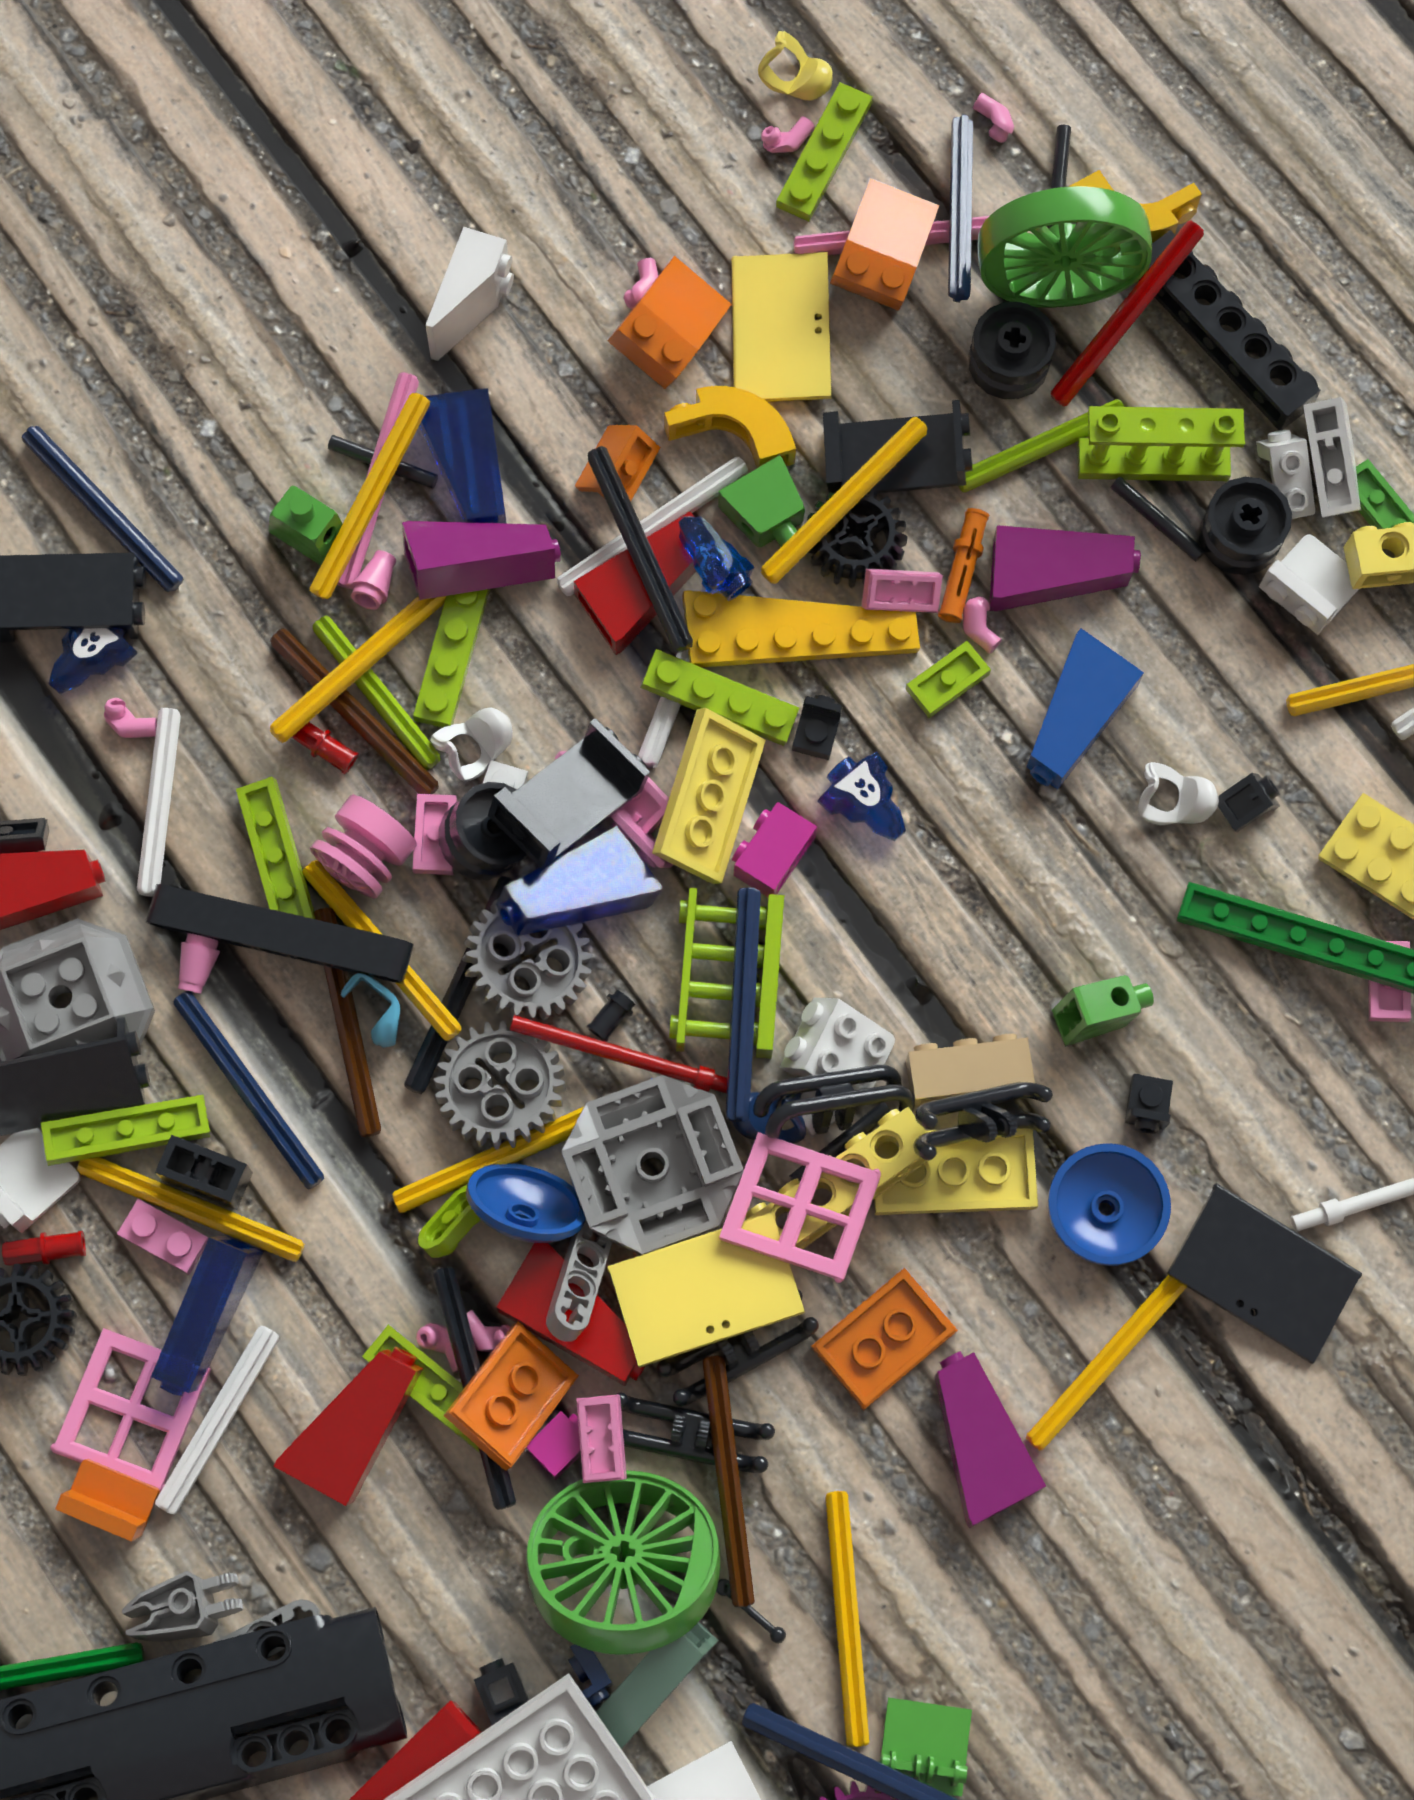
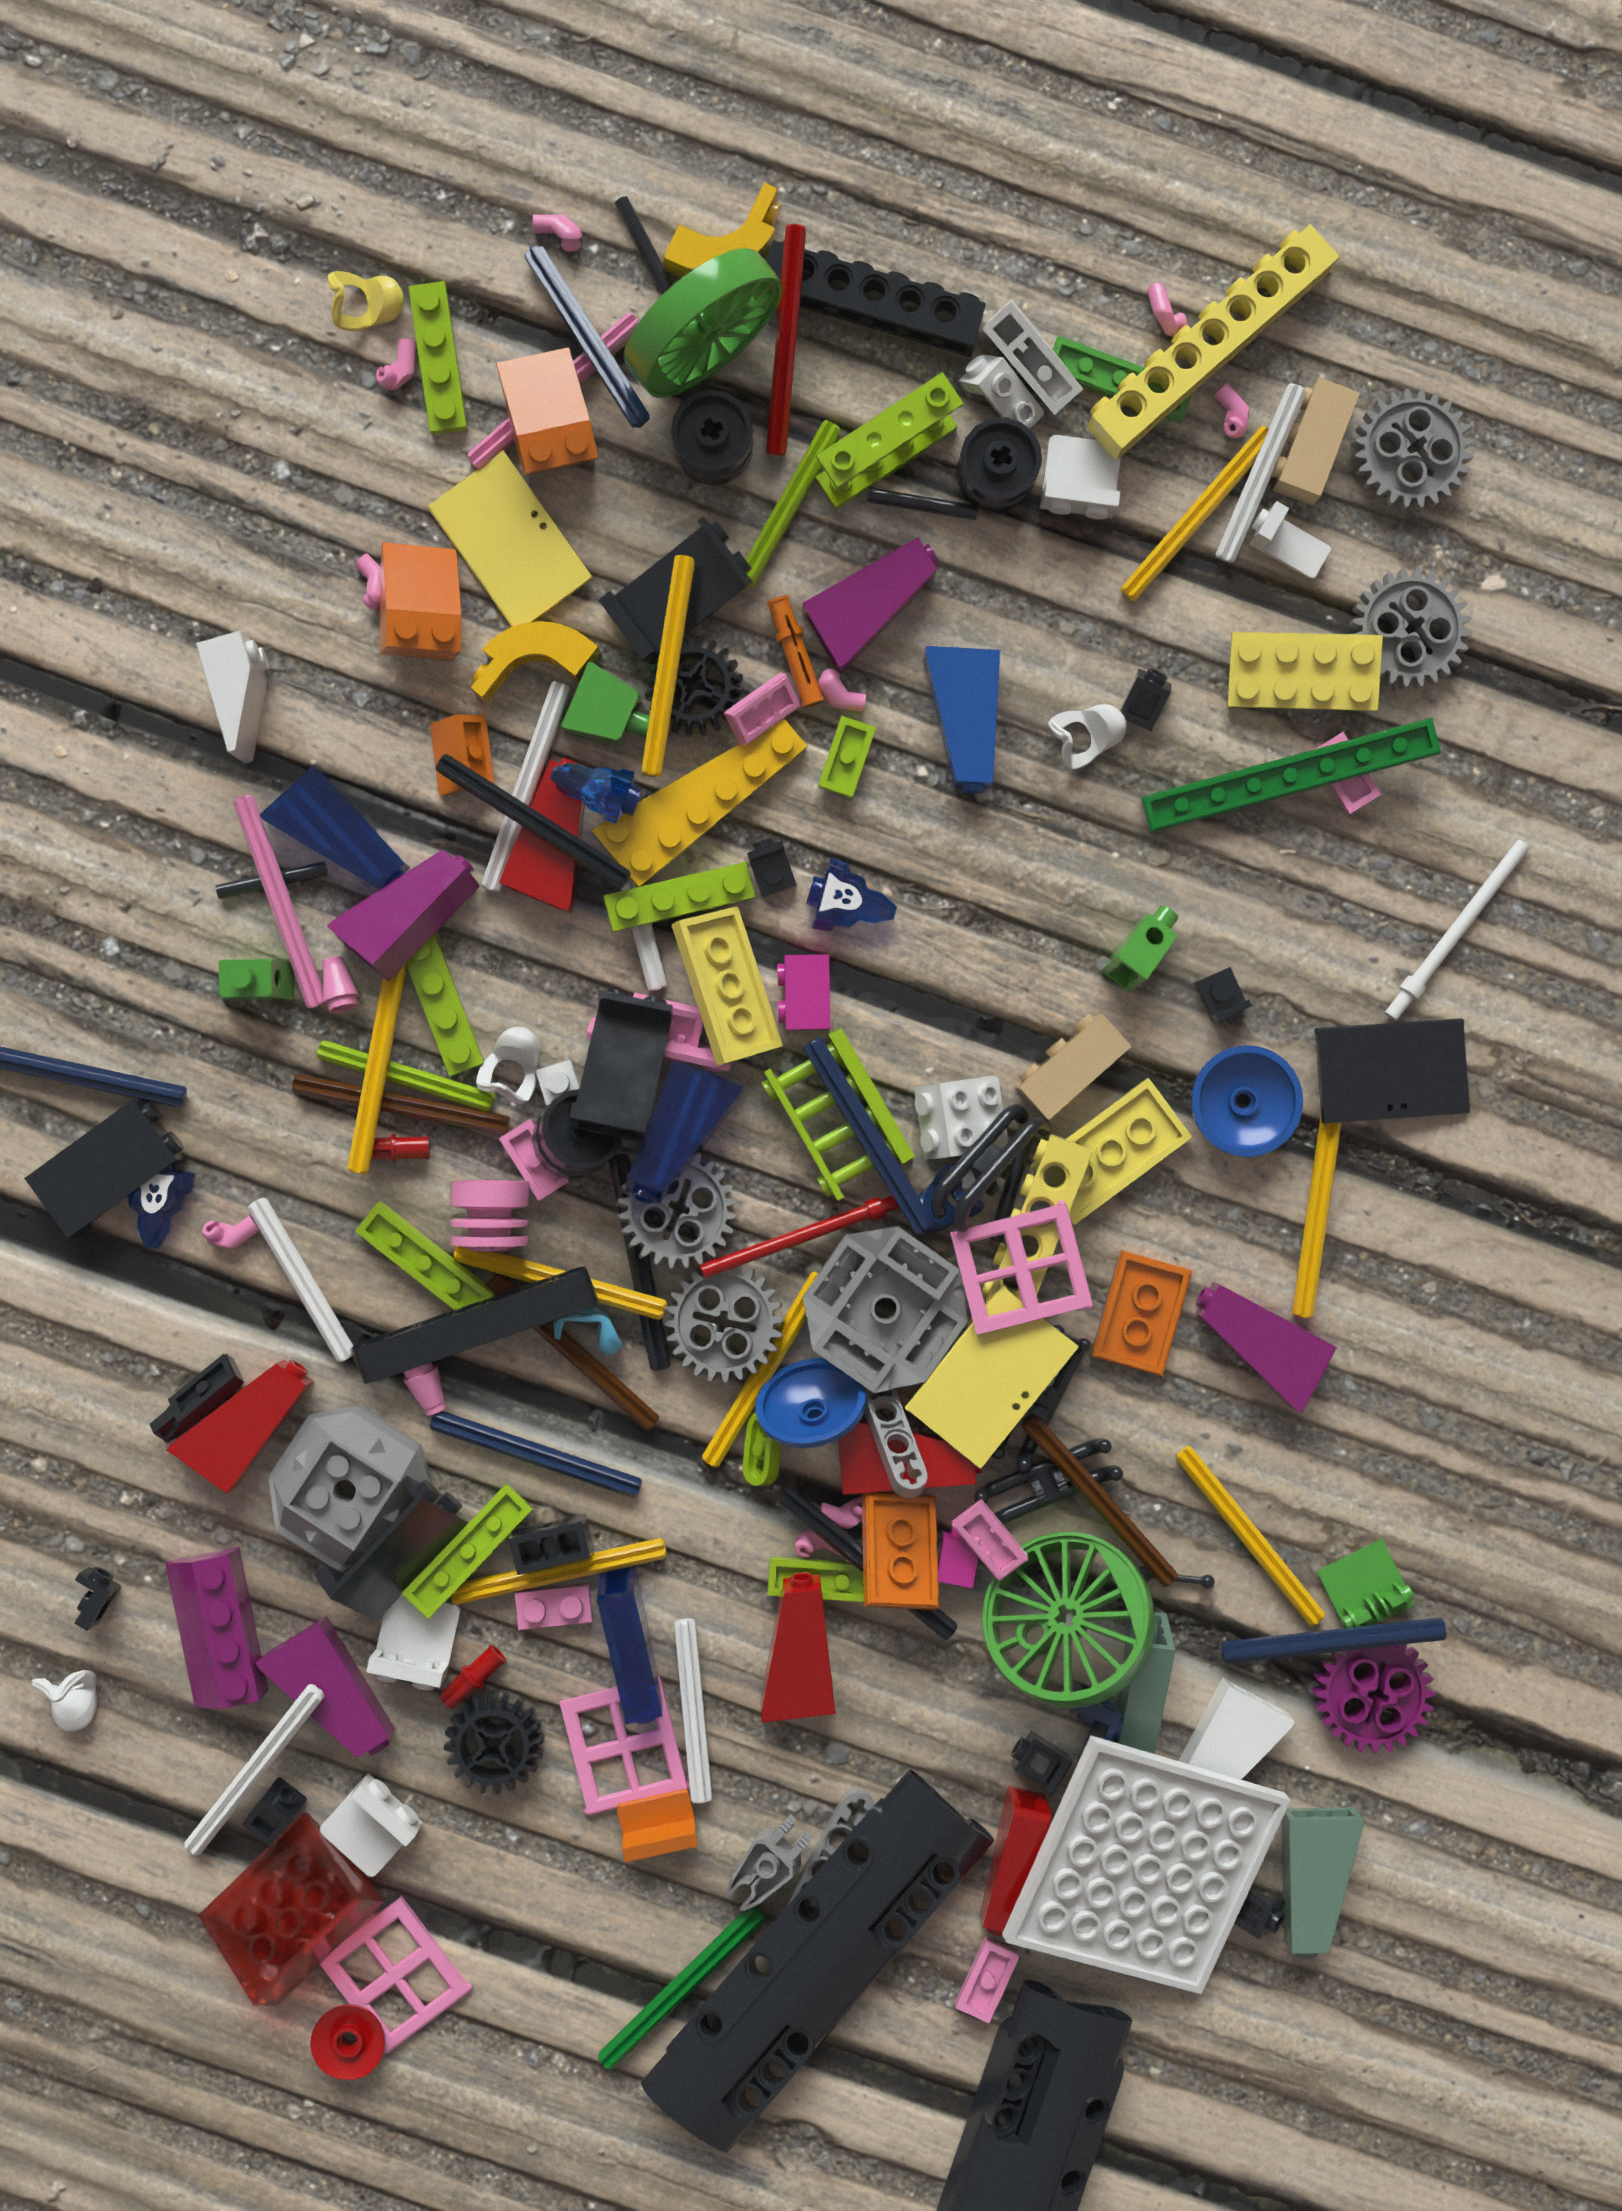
camera: 30 degrees left, 15 degrees up
yellow axle [310,393,430,599] -> none
black pin [586,990,635,1042] -> none
black piece [913,1082,1053,1160] -> none

